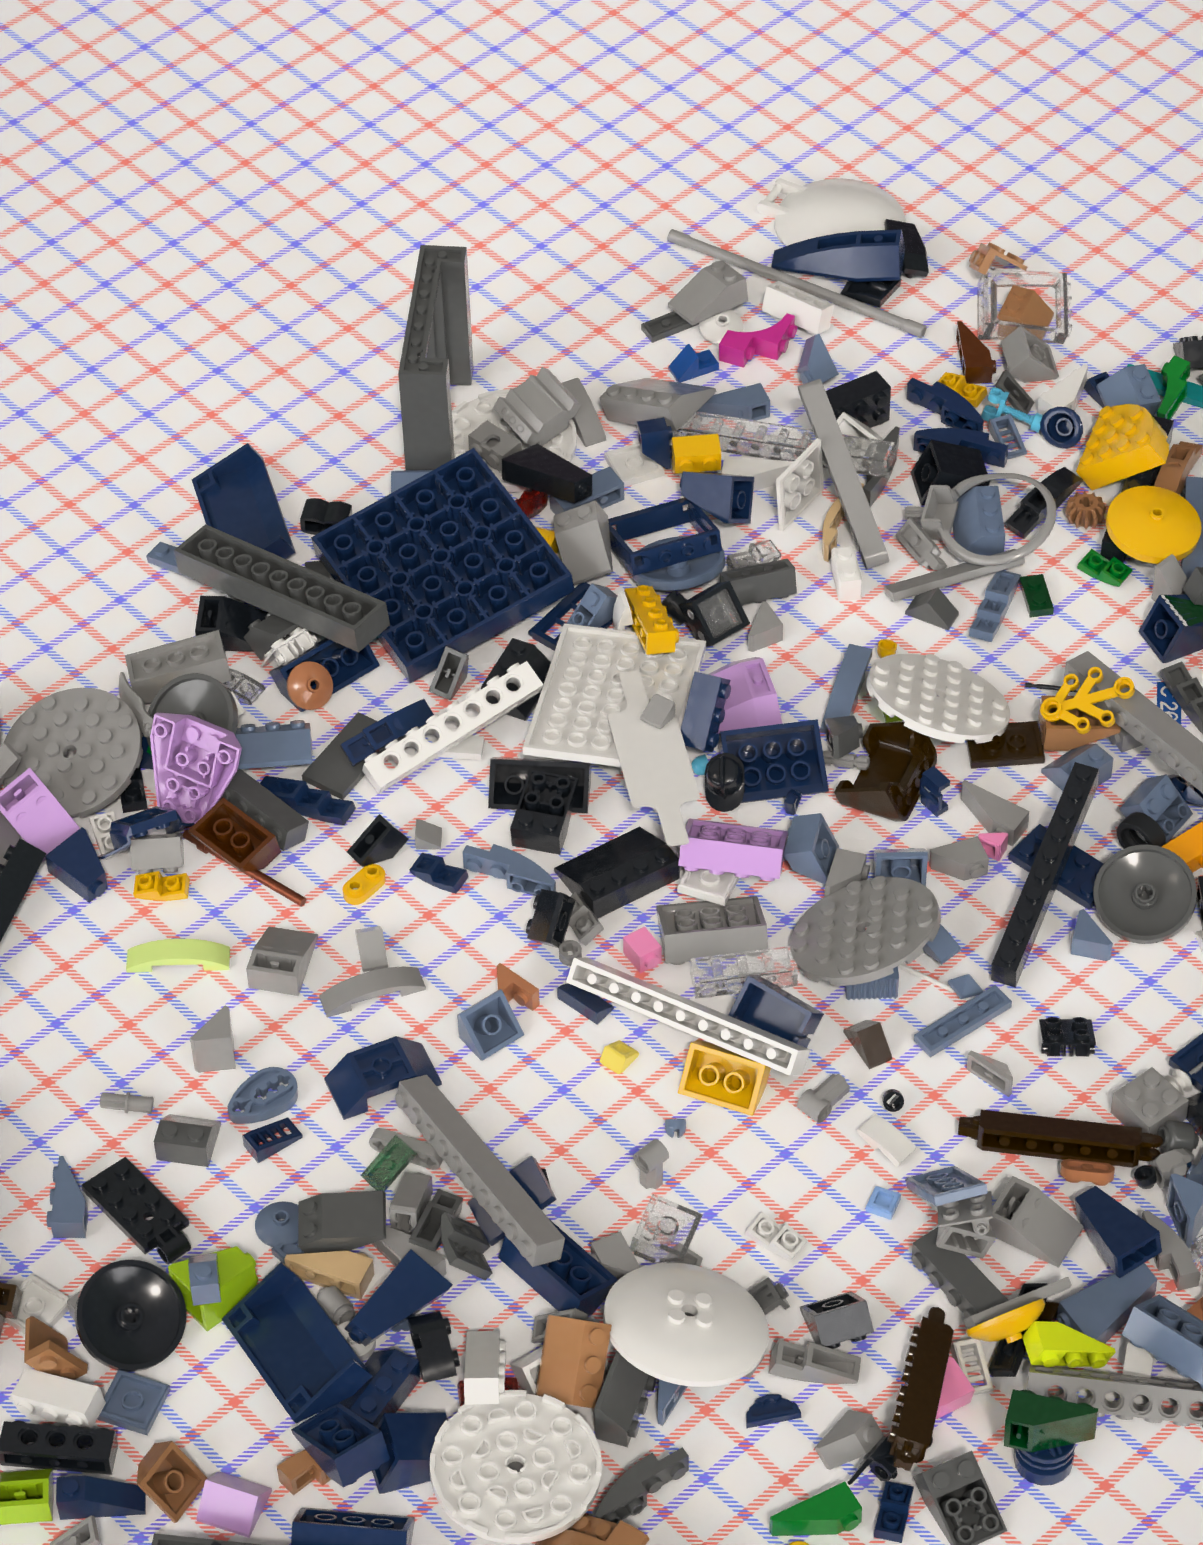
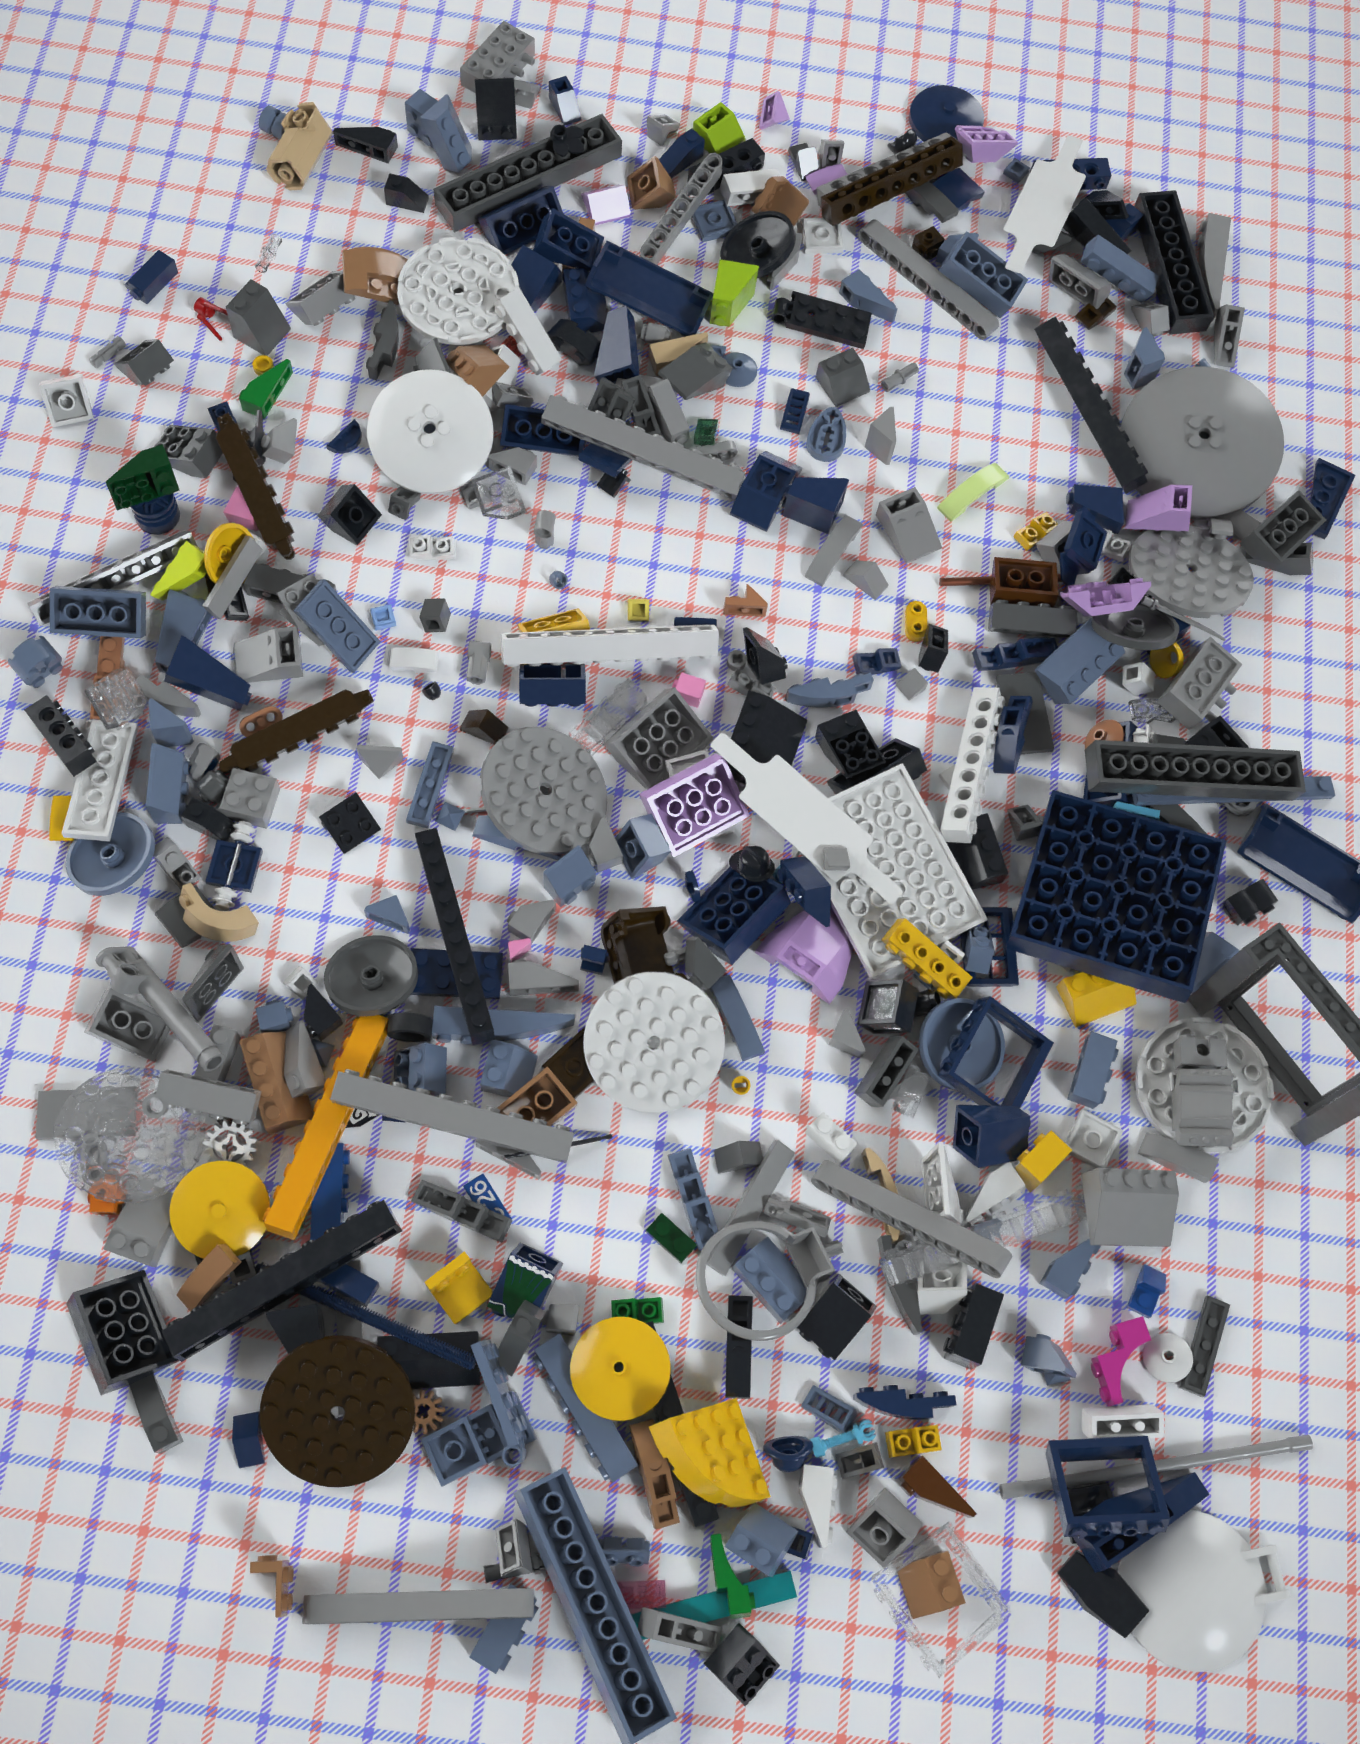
camera: 130 degrees right, 20 degrees up
sand blue slope [188,1253,221,1306] -> none
sand blue slope [457,989,525,1061] -> none
black slope [502,443,592,503] -> none
clear red slope [515,490,548,519] -> none
light grey slope [553,500,613,586] -> none
dark blue slope [637,417,673,469] -> none
light grey slope [668,260,748,325] -> none
light grey slope [768,1339,861,1384] -> none
dark blue slope [913,428,1008,468] -> none
medium nougat bracket [969,242,1028,275] -> none
yellow plant [1040,667,1135,734] -> none
medium nougat gear [1065,491,1106,530] -> none
black hinge [1134,1165,1157,1189] -> none
none -> dark grey brick [419,598,451,633]
none -> sand blue slope [432,1006,575,1045]
none -> light grey beam [640,153,722,265]
none -> dark blue slope [781,477,849,534]
none -> dark blue window [1045,1436,1170,1539]

